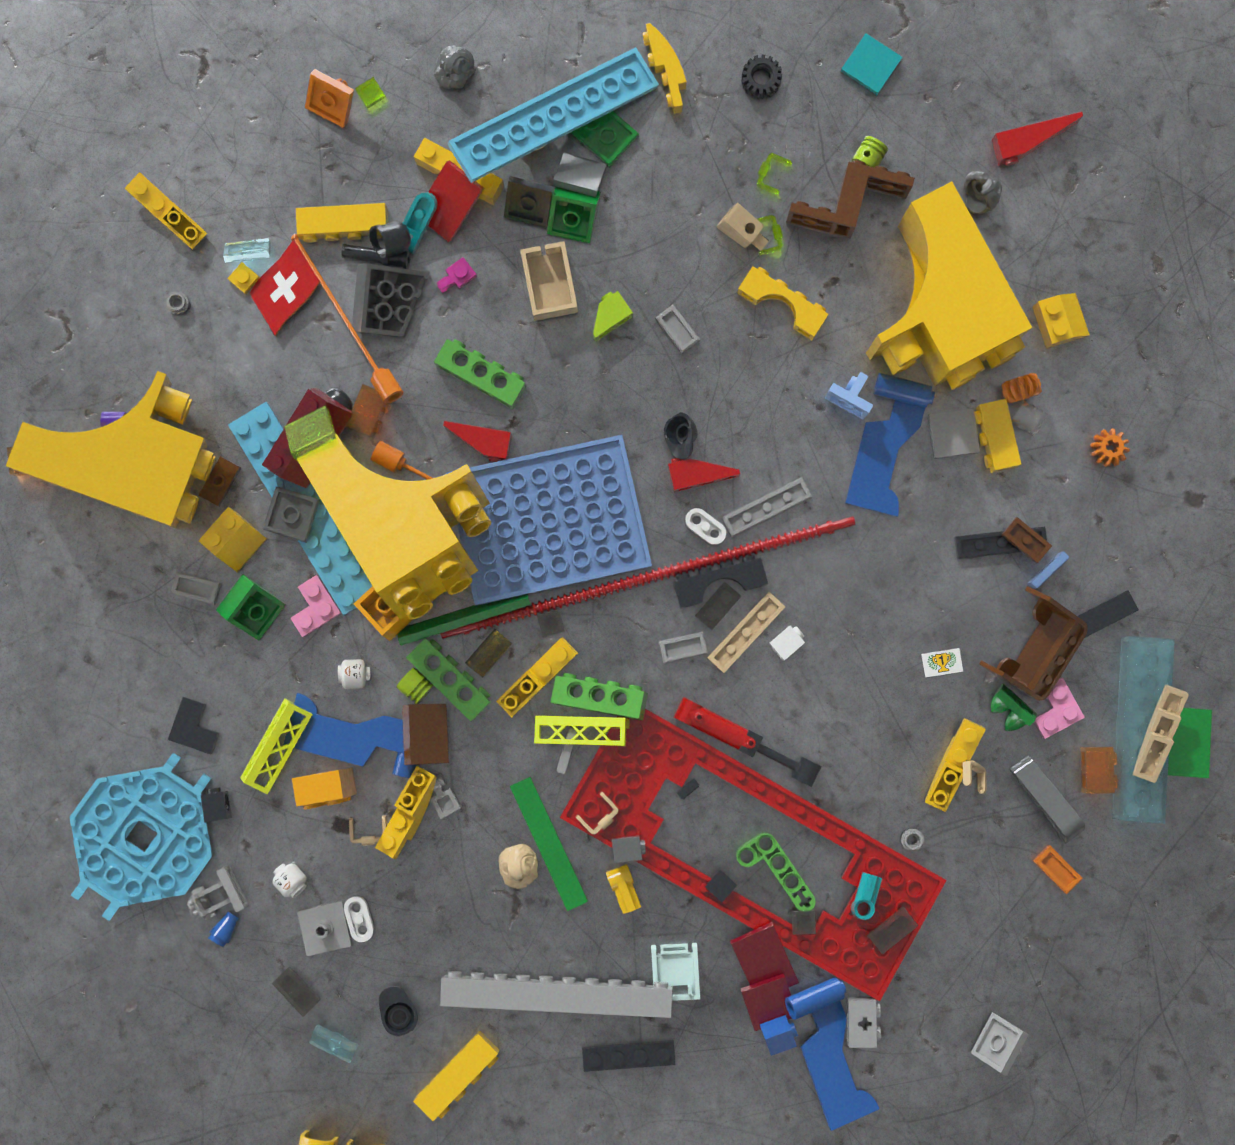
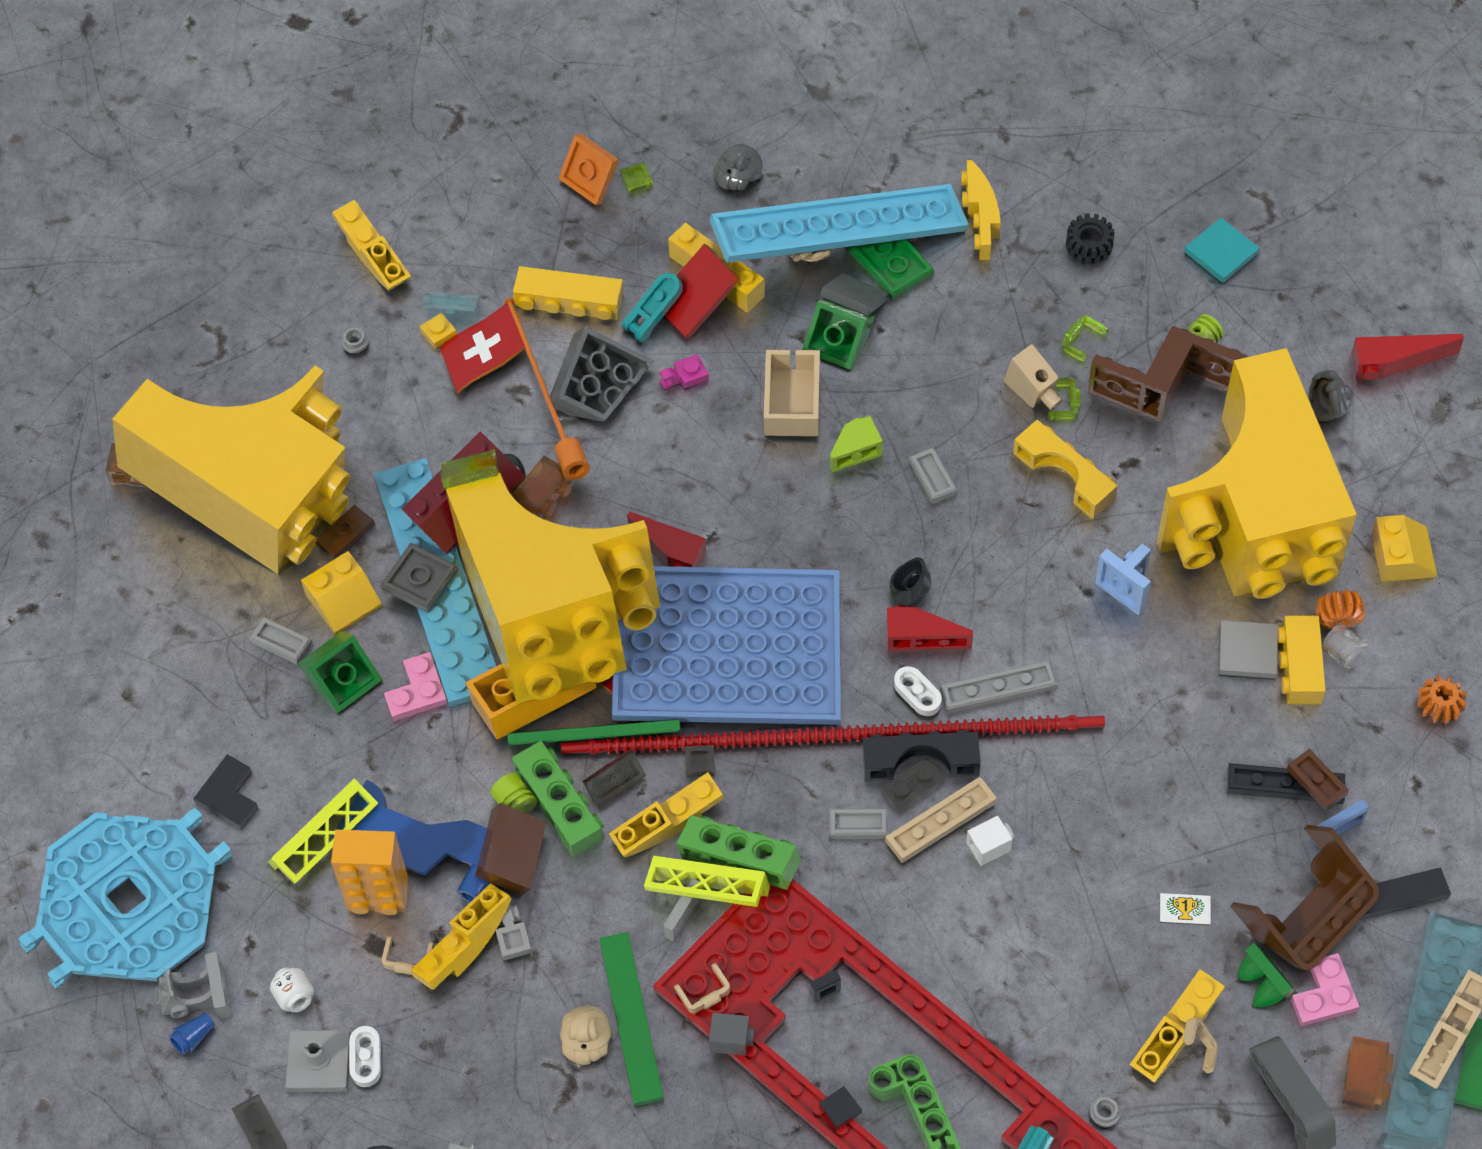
camera: 10 degrees right, 25 degrees down
black brick [200,787,232,823] -> none
white head [338,659,370,689] -> none
black pin [341,244,411,269] -> none
black helmet [369,221,411,258] -> none
bright green brick [434,339,526,409] -> none
black bracket [504,176,555,228] -> none
yellow piece [606,864,641,914] -> none
red piece [673,697,822,787] -> none
blue door [845,372,935,517] -> none

